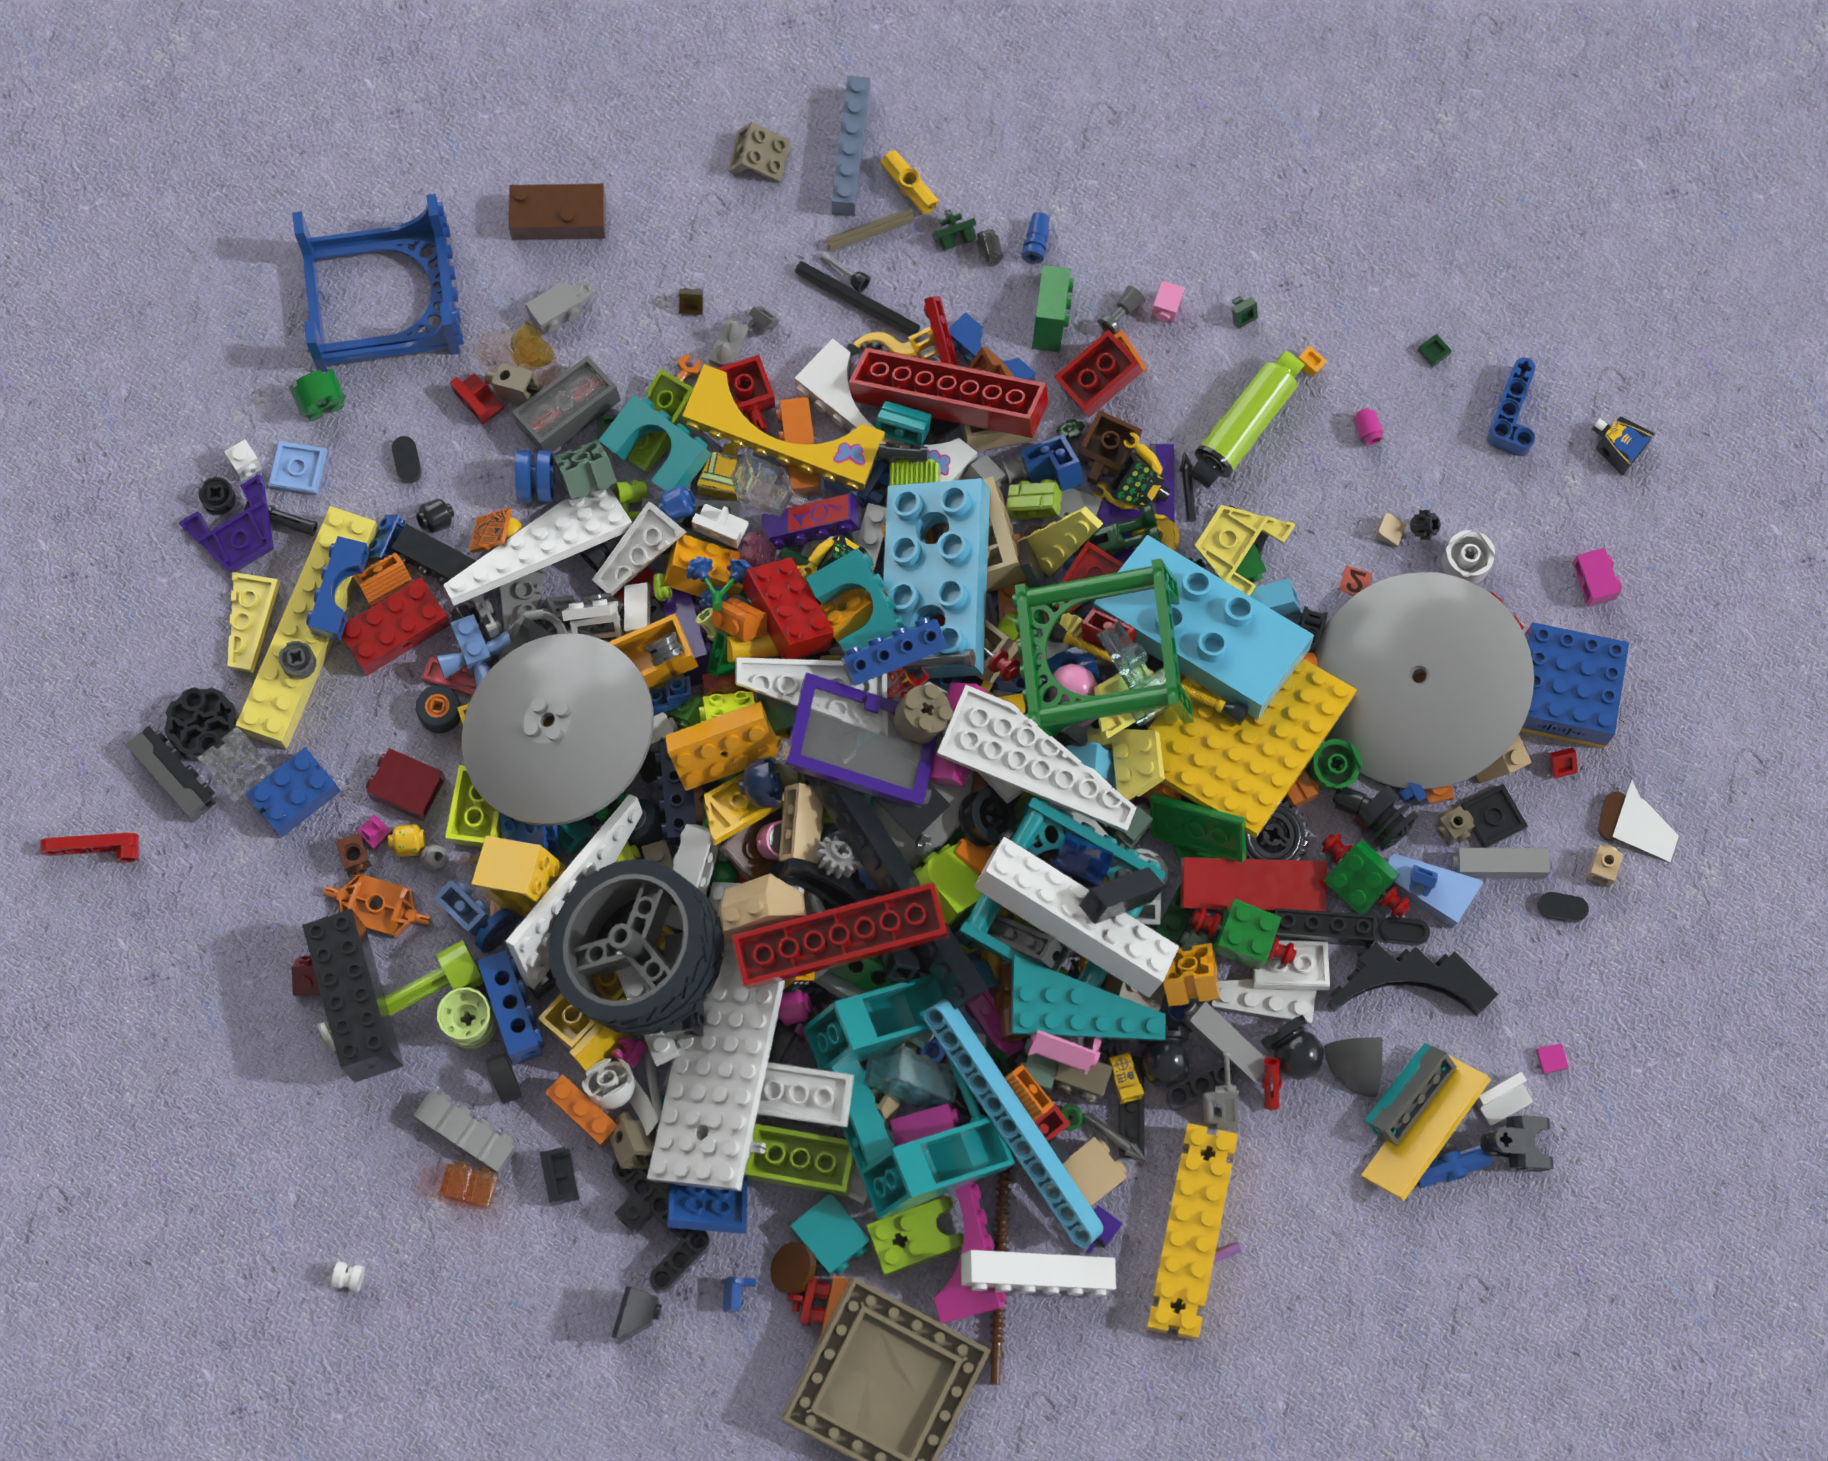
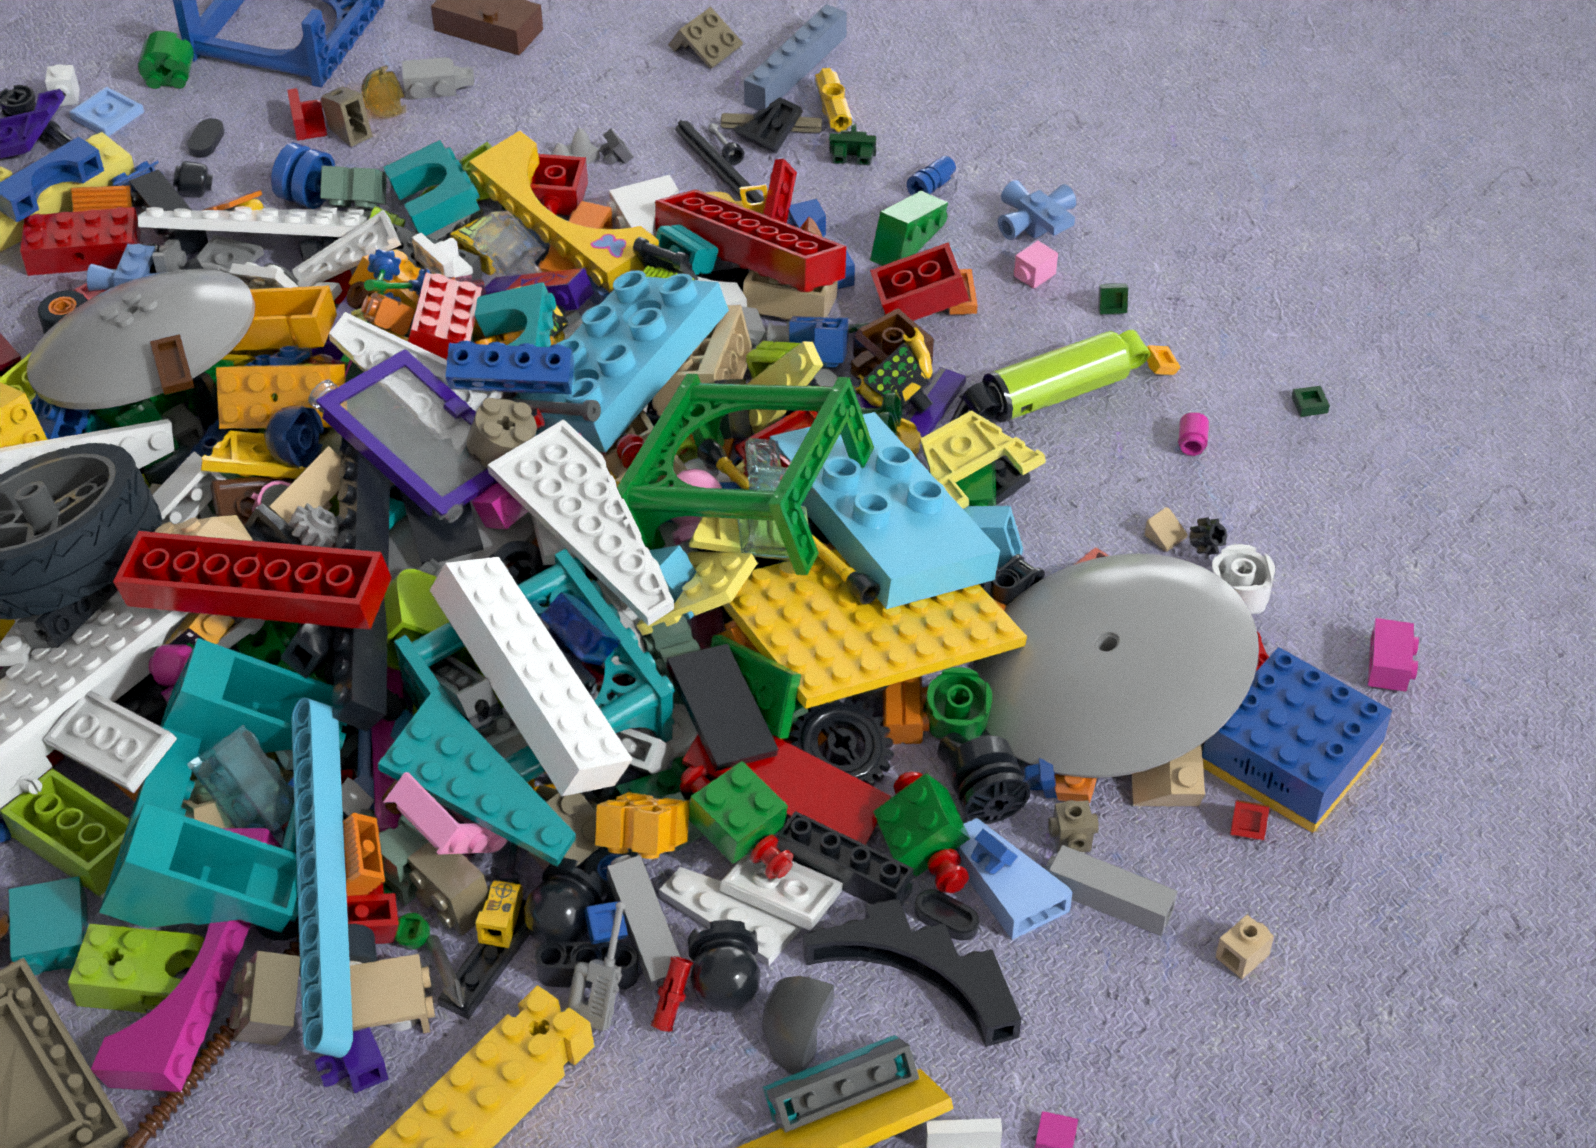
camera: 30 degrees right, 25 degrees down
brick [512,355,621,452] -> none
dark grey wheel [644,632,685,666] -> none
lime arm [653,573,672,602] -> none
blue head [658,485,696,521] -> none
dark brown tile [679,288,704,315] -> none
white brick [961,1250,1116,1297] -> none
clear smoke brick [976,229,1004,267] -> none
black brick [1079,867,1165,924] -> none
dark grey piece [1098,286,1145,335] -> none
black tile [1460,784,1528,848] -> none
blue beam [1487,357,1535,456] -> none
black tile [1537,892,1589,923] -> none
torso [1592,417,1655,475] -> none
reddish brown tile [1598,792,1626,841] -> none
white sticker [1613,780,1679,862] -> none
none -> reddish brown tile [150,334,195,395]
none -> dark tan brick [229,951,300,1046]
none -> reddish brown tile [347,281,375,310]
none -> blue tile [584,901,628,945]
none -> black tile [665,644,779,772]
none -> black wing [734,97,803,153]
none -> medium blue brick [998,180,1076,240]

